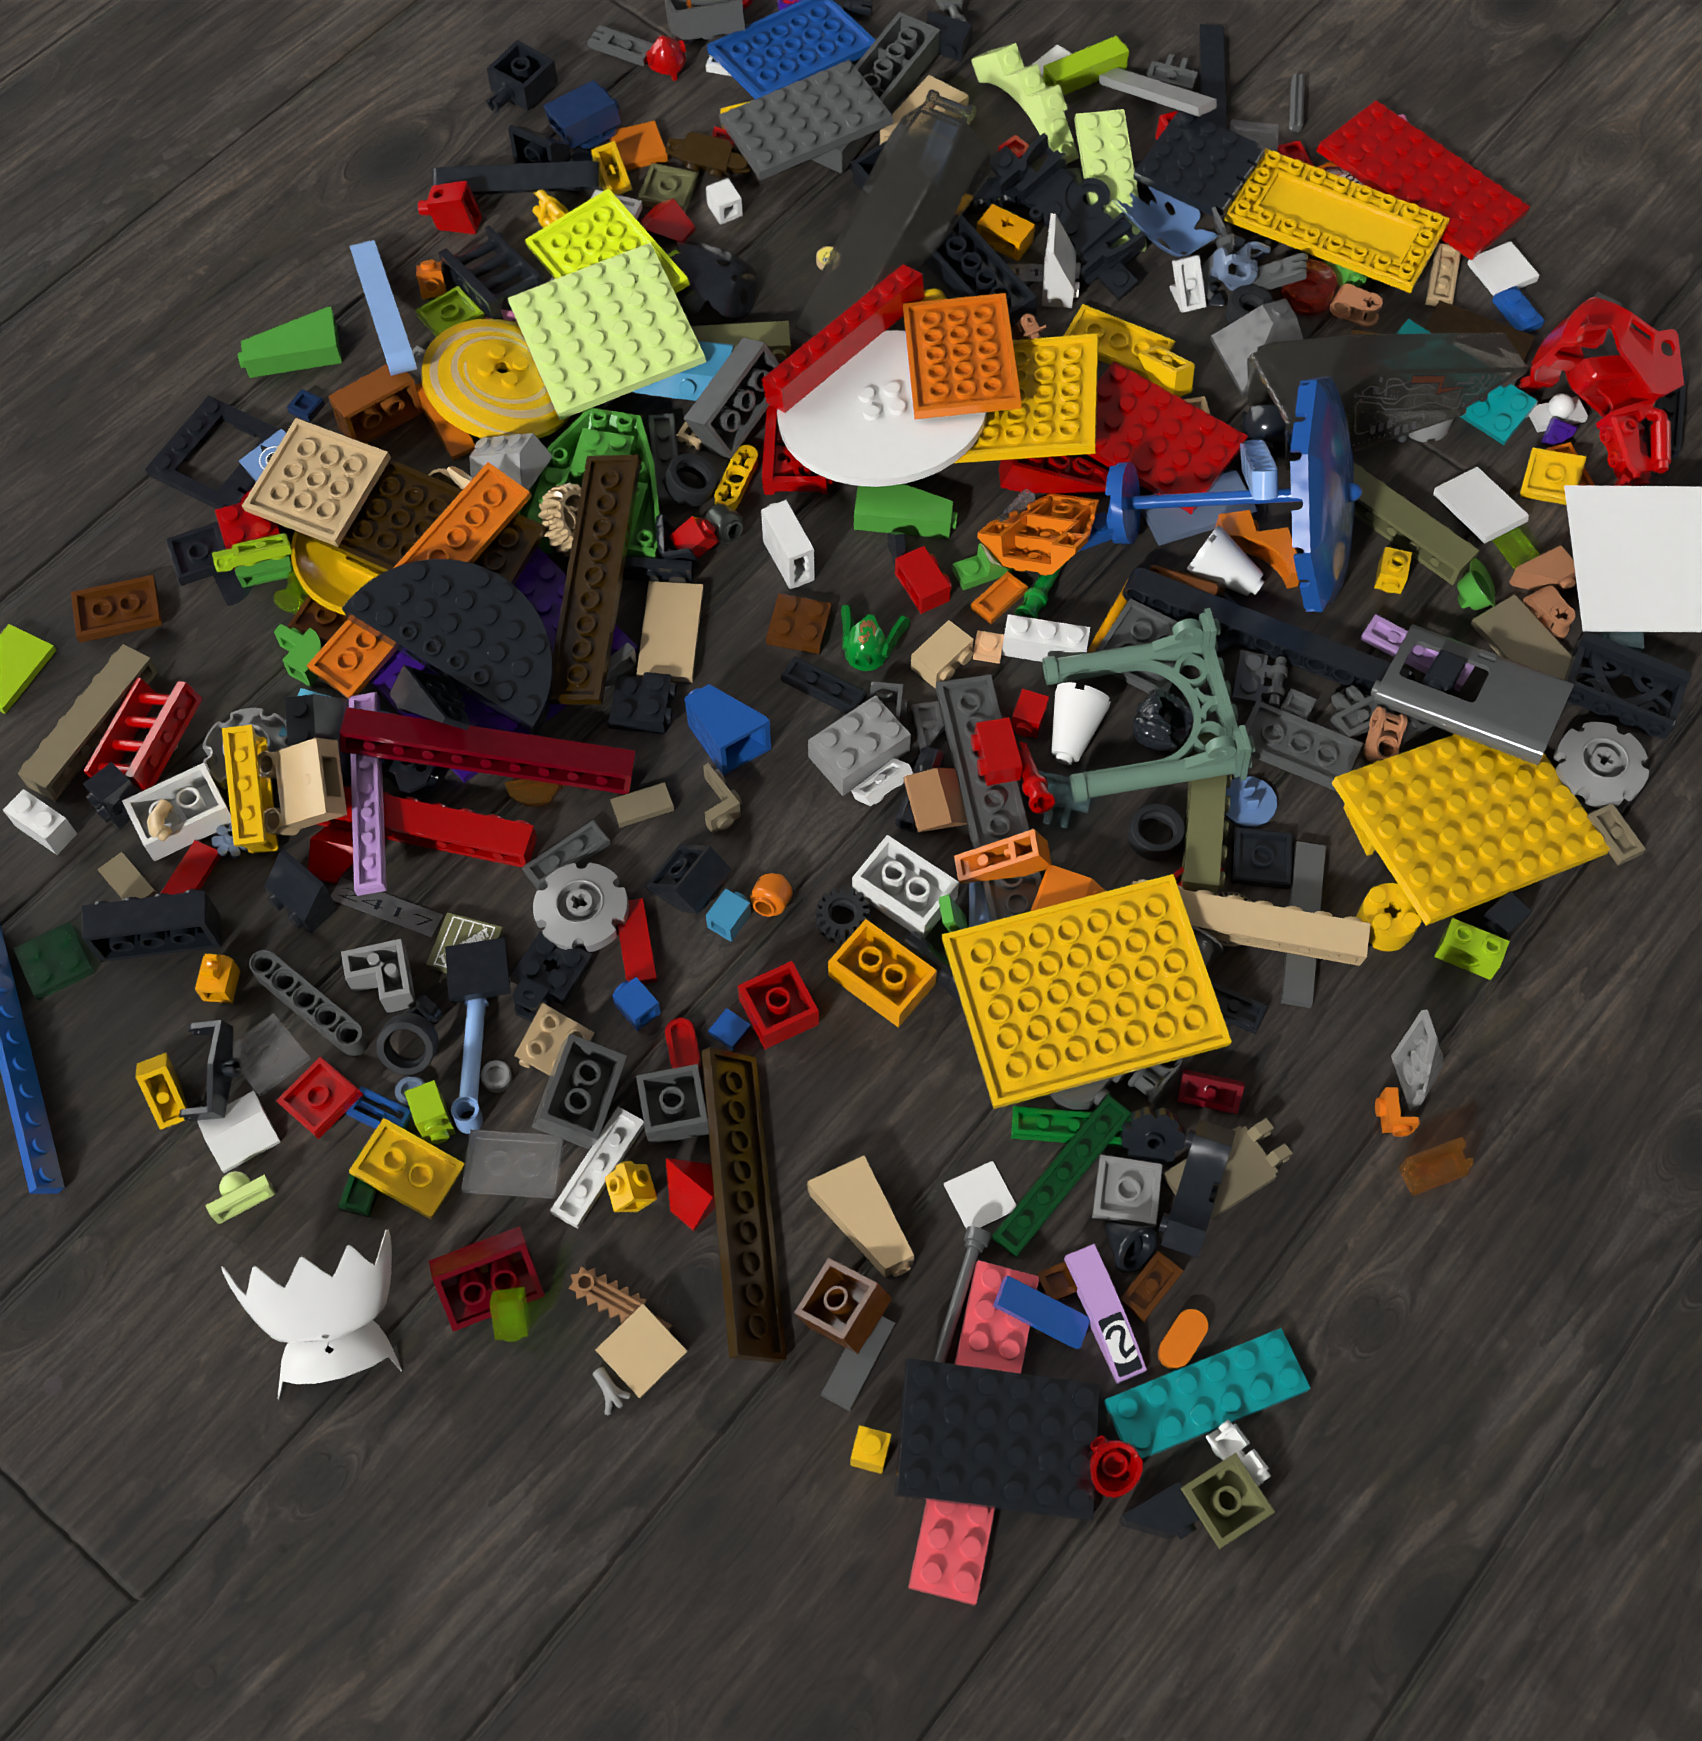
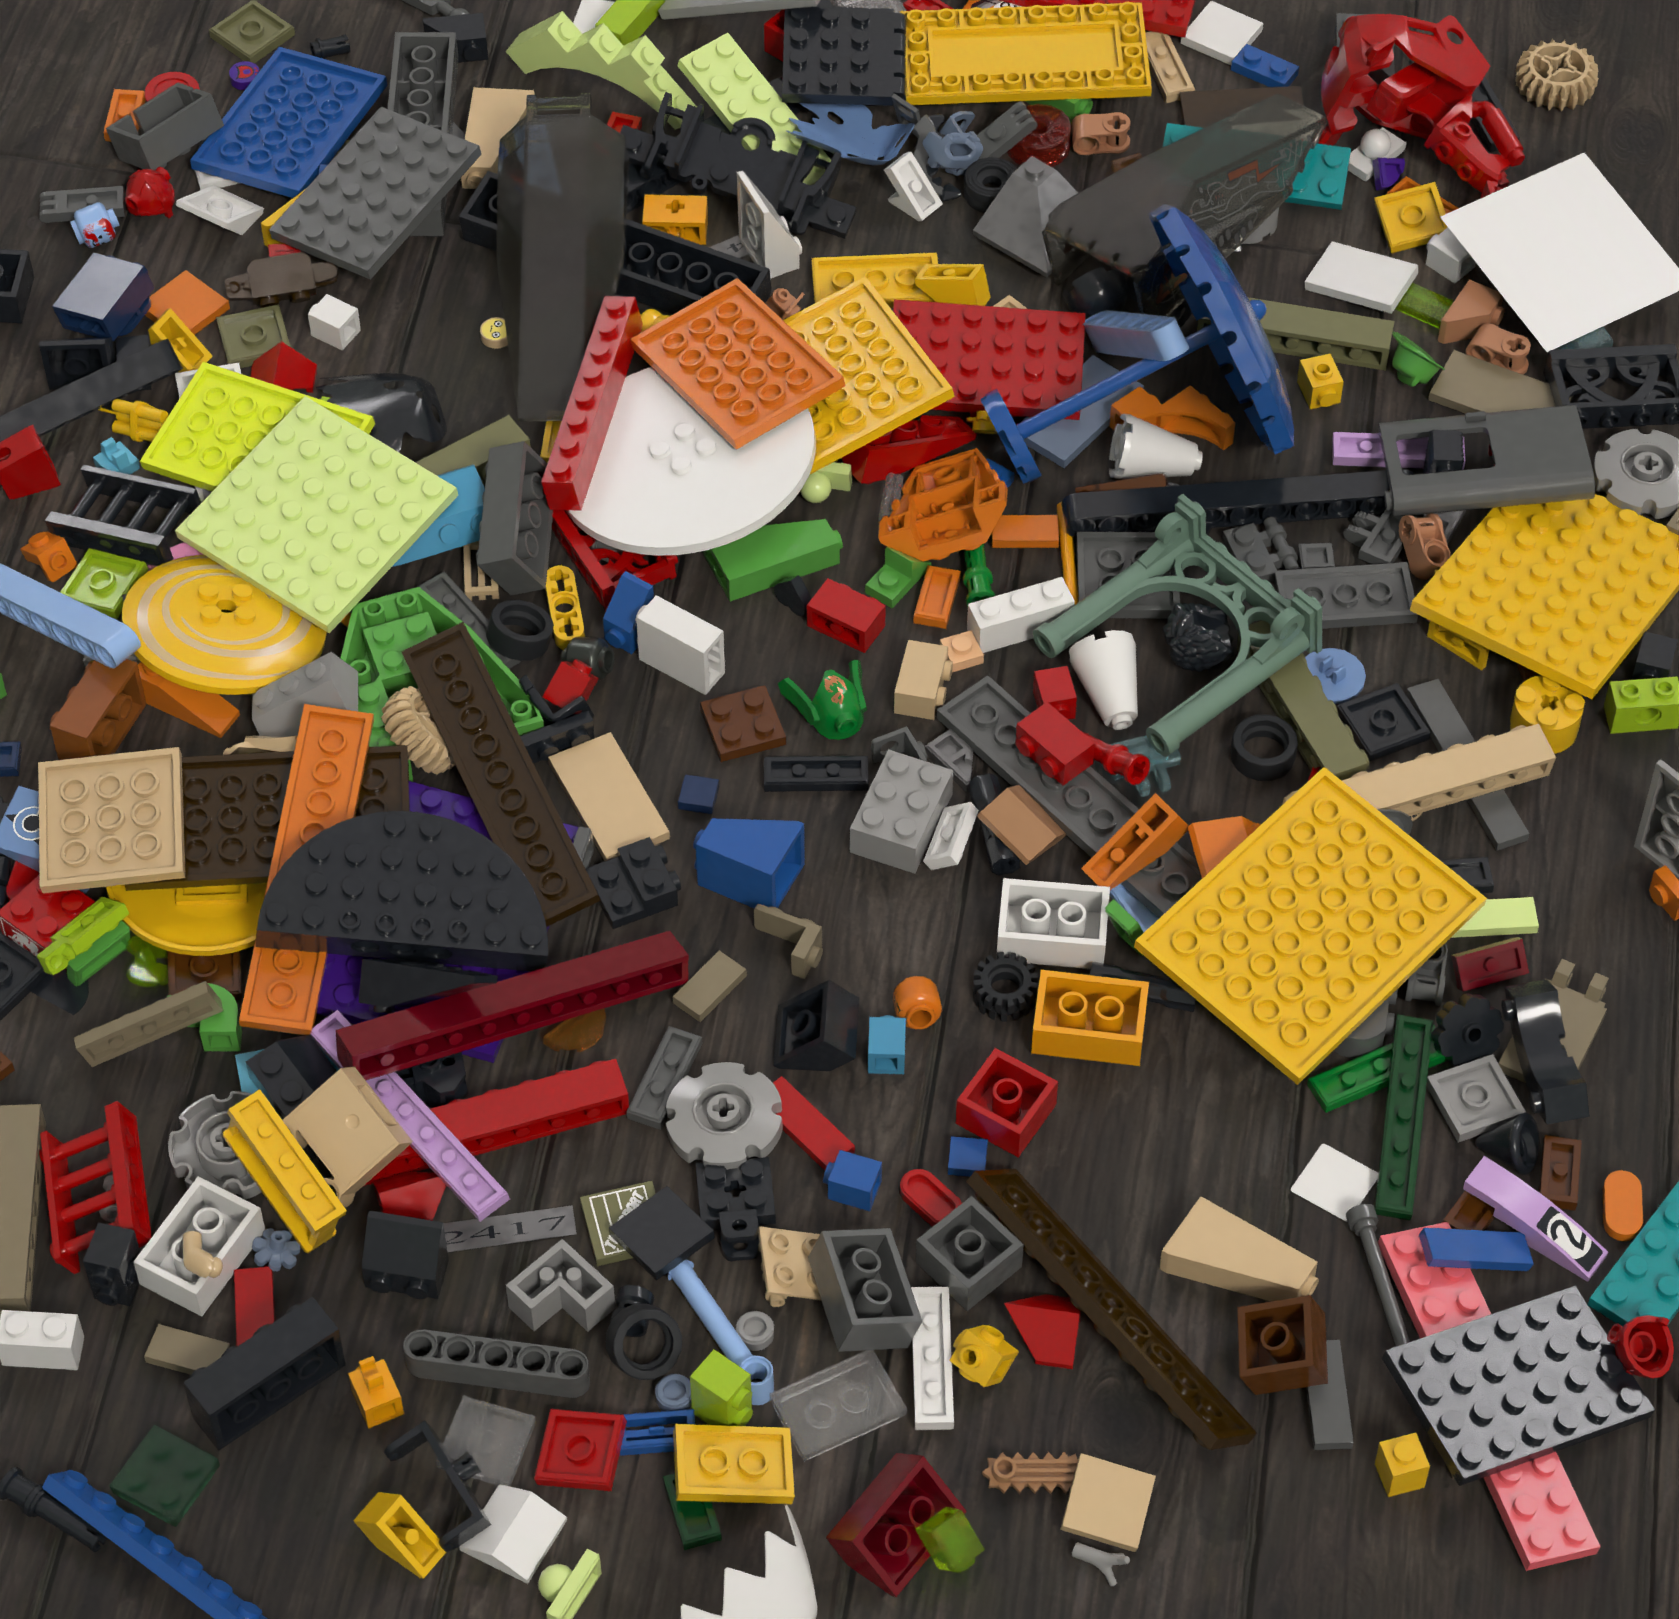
camera: 30 degrees left, 10 degrees down
none -> light blue head [70,202,120,248]
none -> dark tan plate [74,981,223,1067]
none -> medium azure tile [93,437,140,474]
none -> white slope [176,185,264,235]
none -> blue slope [603,571,654,654]
none -> dark blue tile [678,775,719,814]
none -> yellowish green tile [800,462,852,503]
none -> orange tile [992,515,1059,548]
none -> white brick [1426,228,1476,283]
none -> yellowish green tile [1451,897,1539,938]

